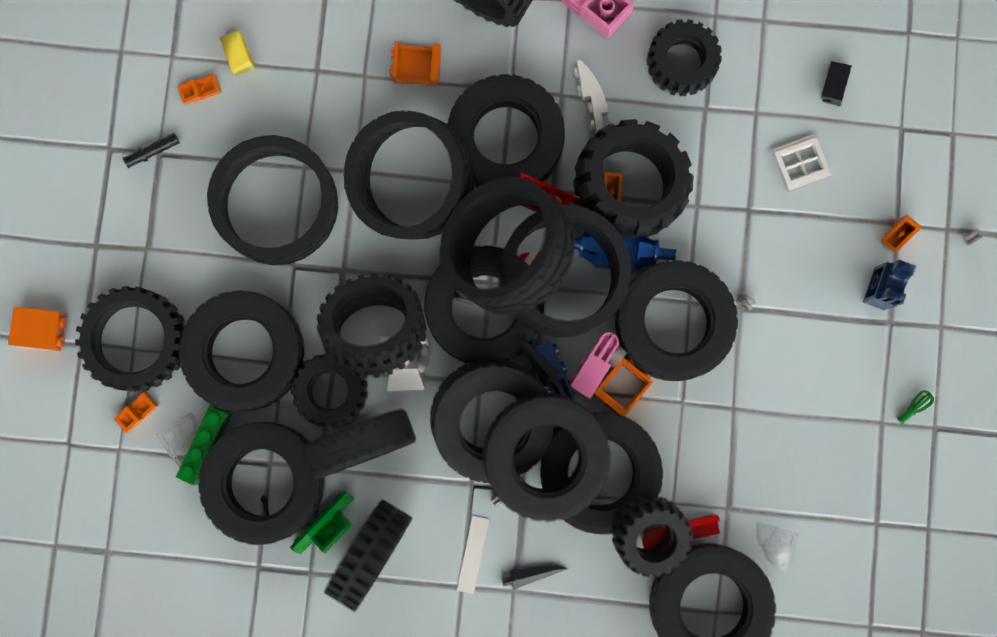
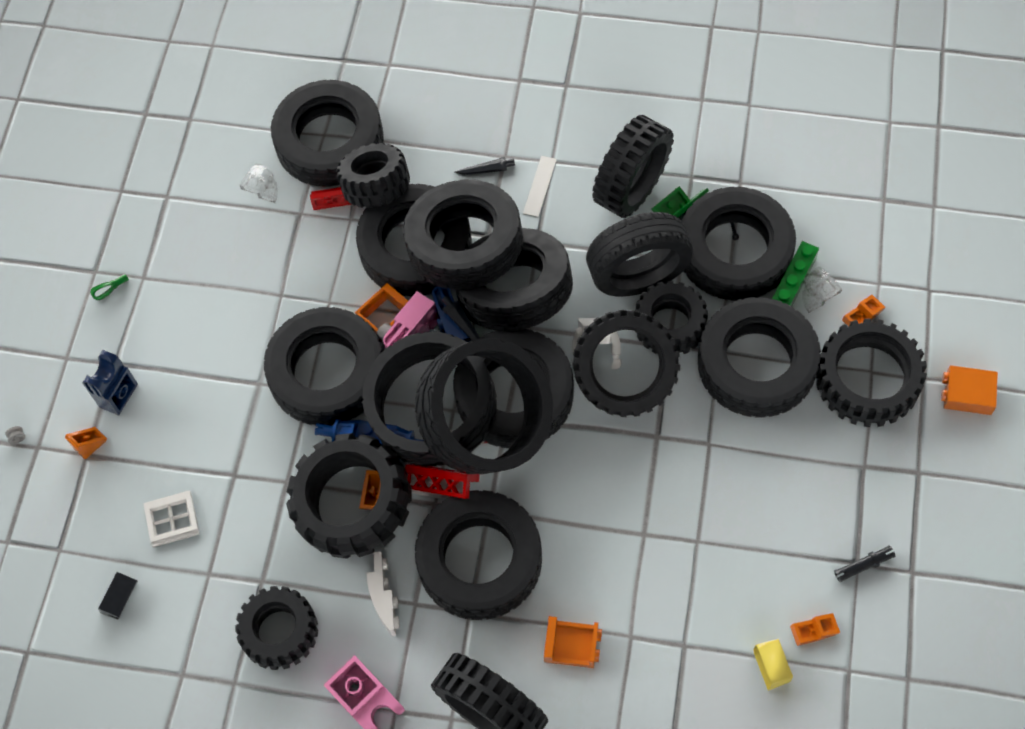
camera: 170 degrees left, 20 degrees down
black tyre [207,135,339,265] -> none
black tyre [344,110,476,240] -> none
light grey bush [736,294,756,311] -> none

